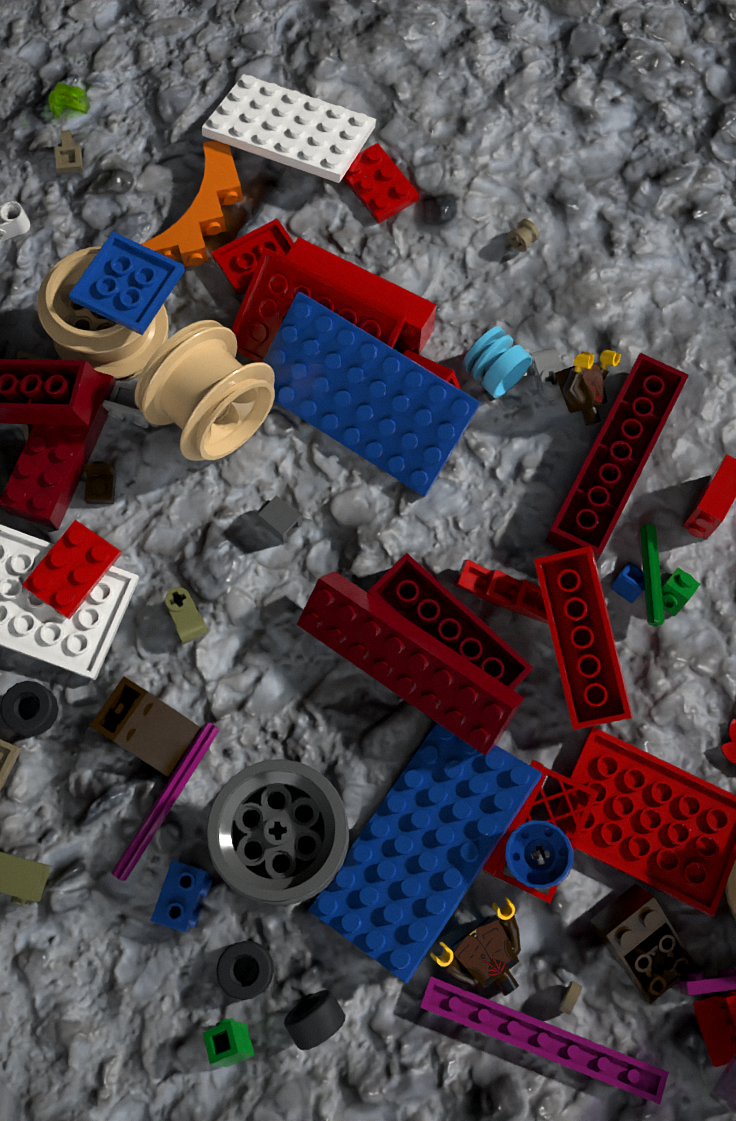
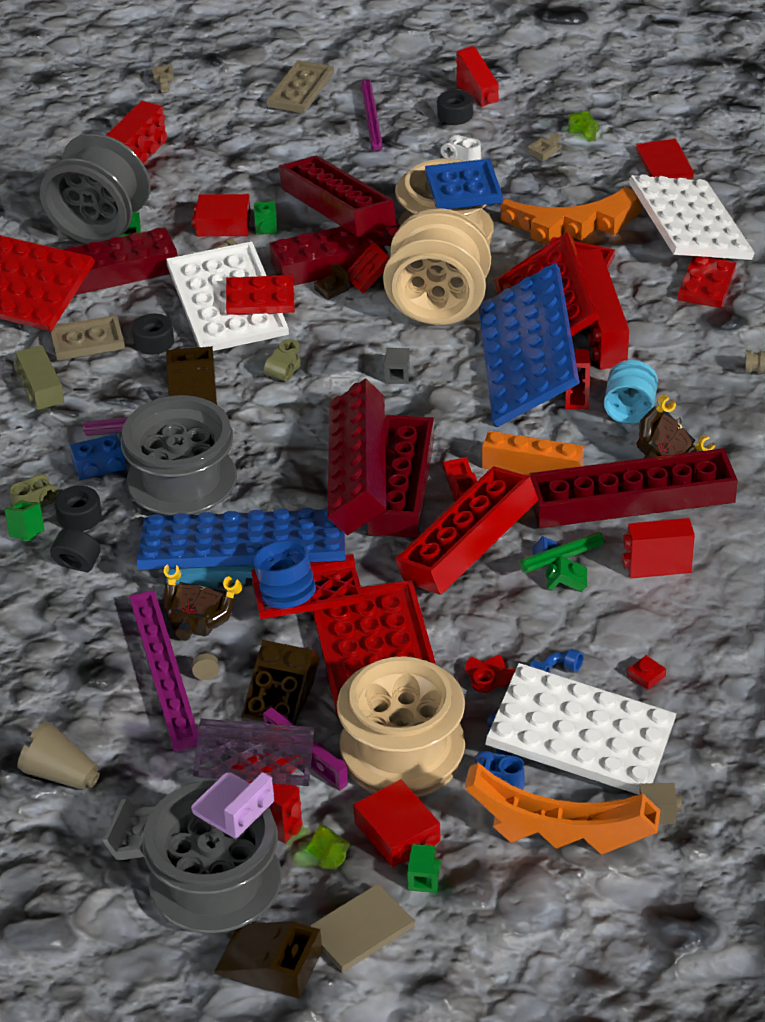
camera: 55 degrees right, 30 degrees down
none -> olive piece [10,473,60,507]
none -> red plate [347,242,390,294]
none -> orange brick [482,431,584,476]
none -> red tile [636,138,694,179]

